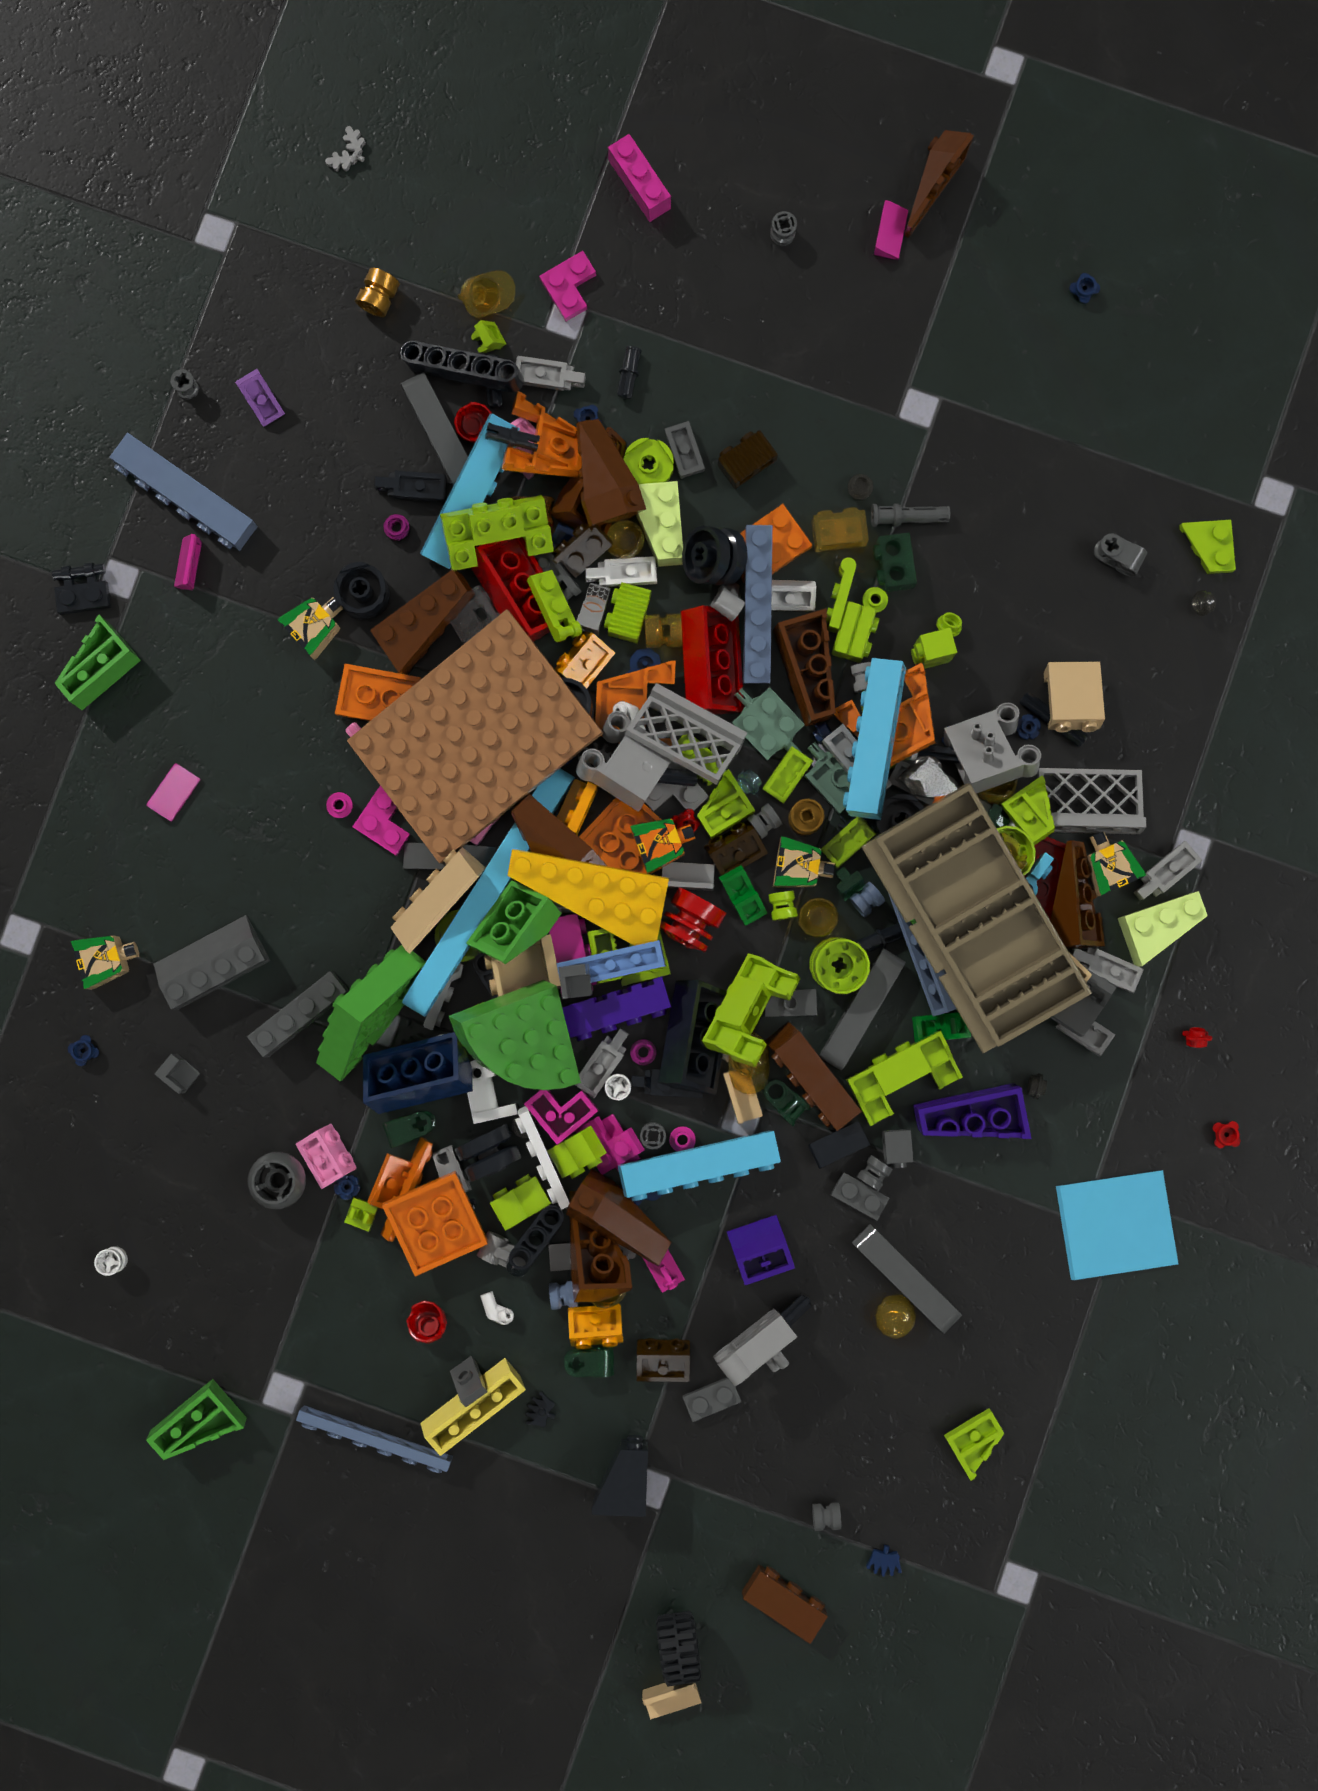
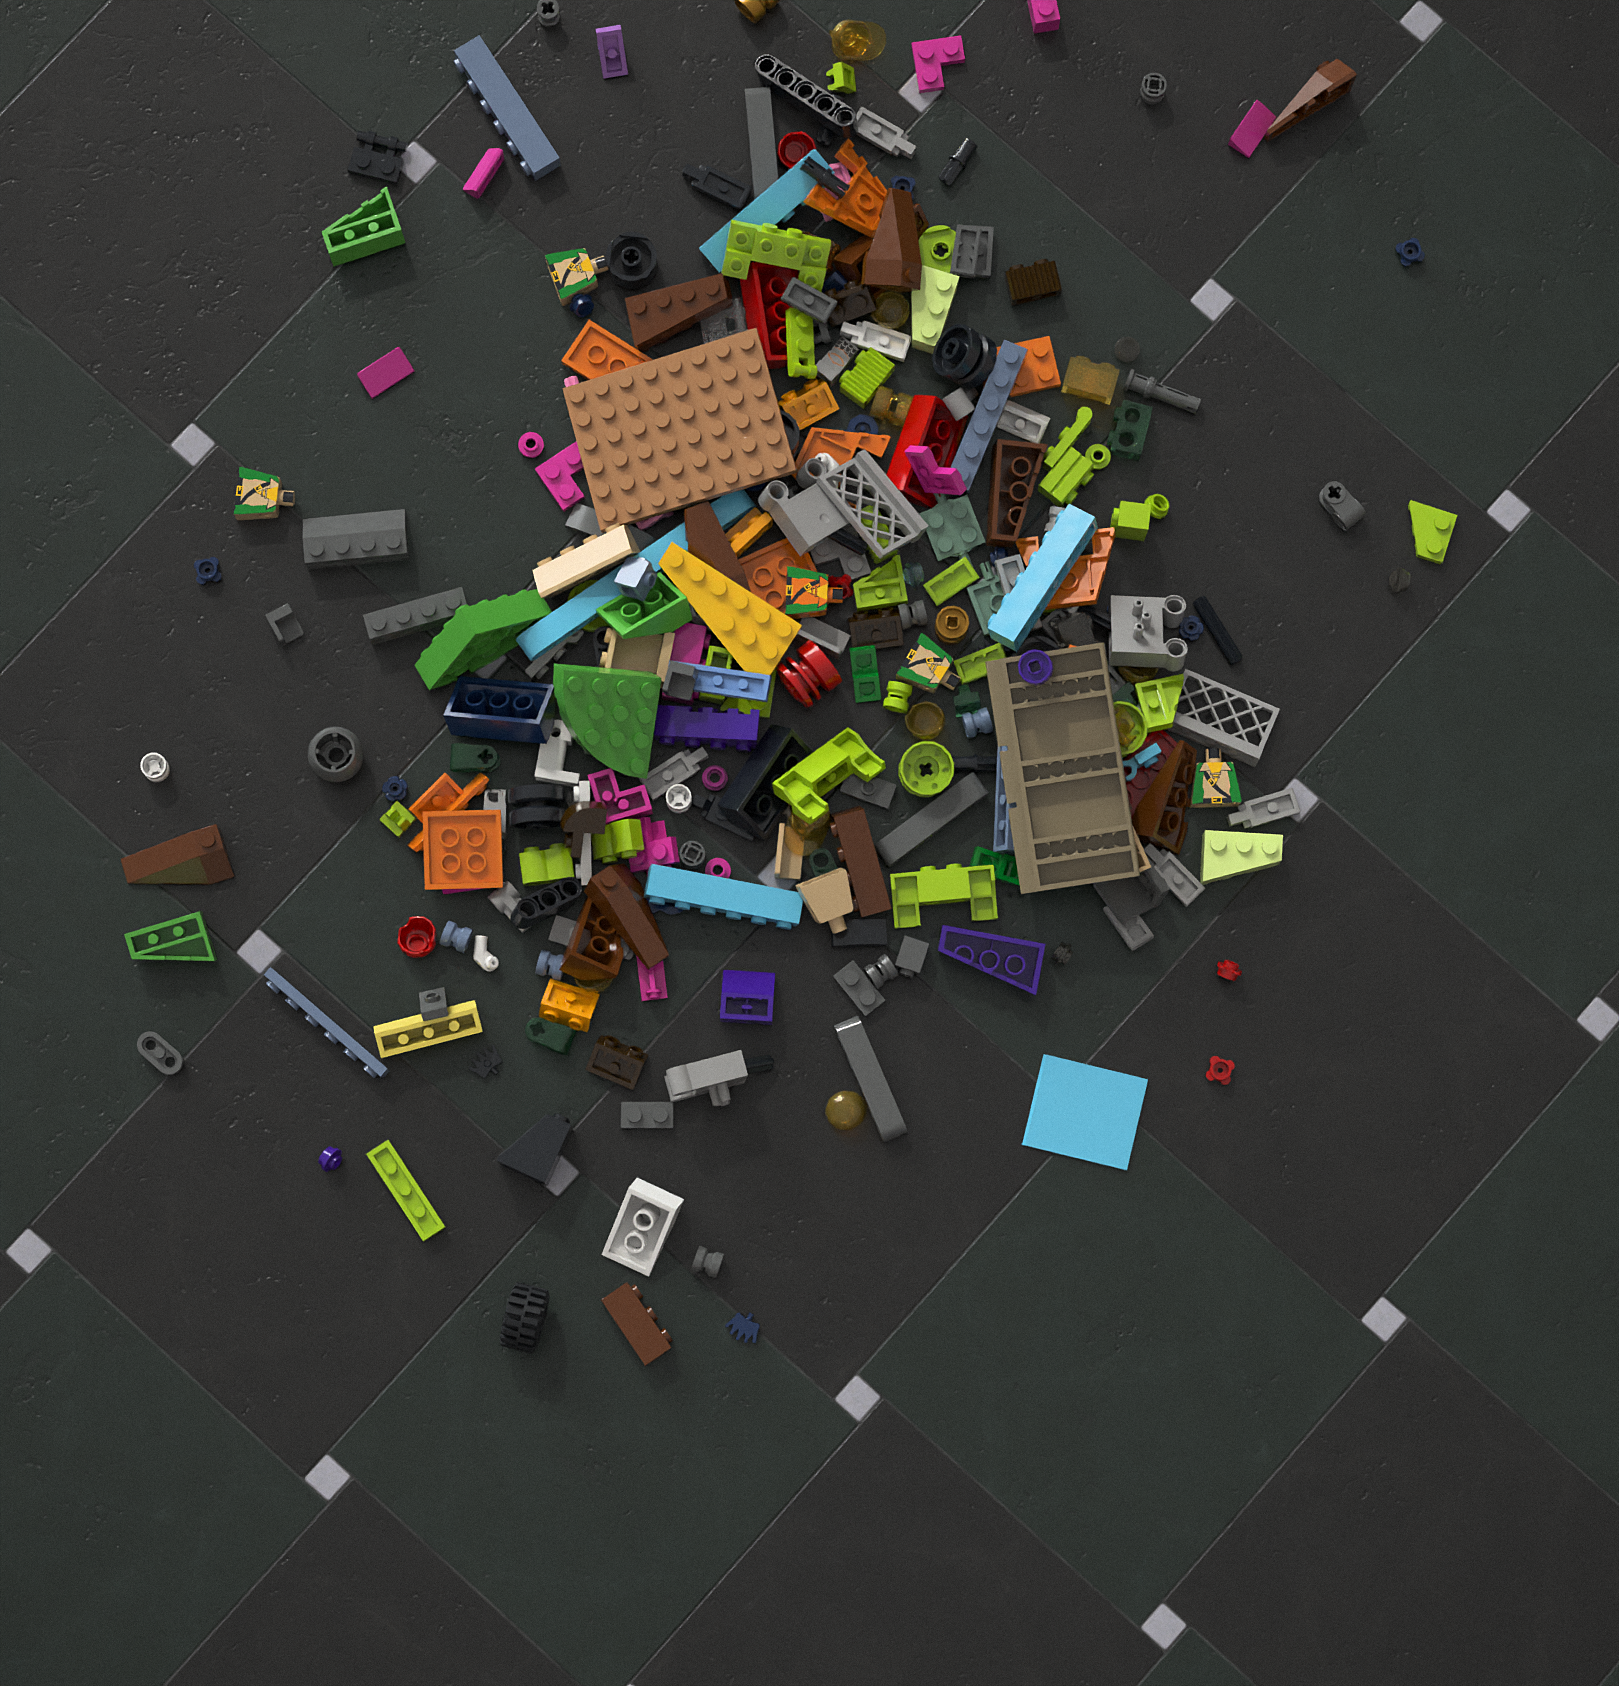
camera: 20 degrees right, 5 degrees down
bright pink bracket [296,1124,357,1189] -> none
magenta plate [384,514,410,540] -> none
tan panel [642,1682,701,1720] -> none
lime wing [944,1408,1004,1481] -> none
tan panel [1044,662,1105,732] -> none
none -> reddish brown wedge [121,824,235,885]
none -> dark grey plate [137,1031,184,1075]
none -> dark purple plate [318,1146,342,1172]
none -> lime plate [366,1140,446,1242]
none -> sand blue wheel [440,920,473,953]
none -> dark brown brick [560,801,607,858]
none -> dark blue plate [569,294,594,317]
none -> white slope [602,1178,684,1277]
none -> sand blue brick [614,556,657,601]
none -> dark grey plate [781,277,838,325]
none -> tan torso [795,868,853,934]
none -> dark pink plate [904,445,967,495]
none -> dark grey plate [950,224,982,279]
none -> dark purple wheel [1018,649,1054,685]

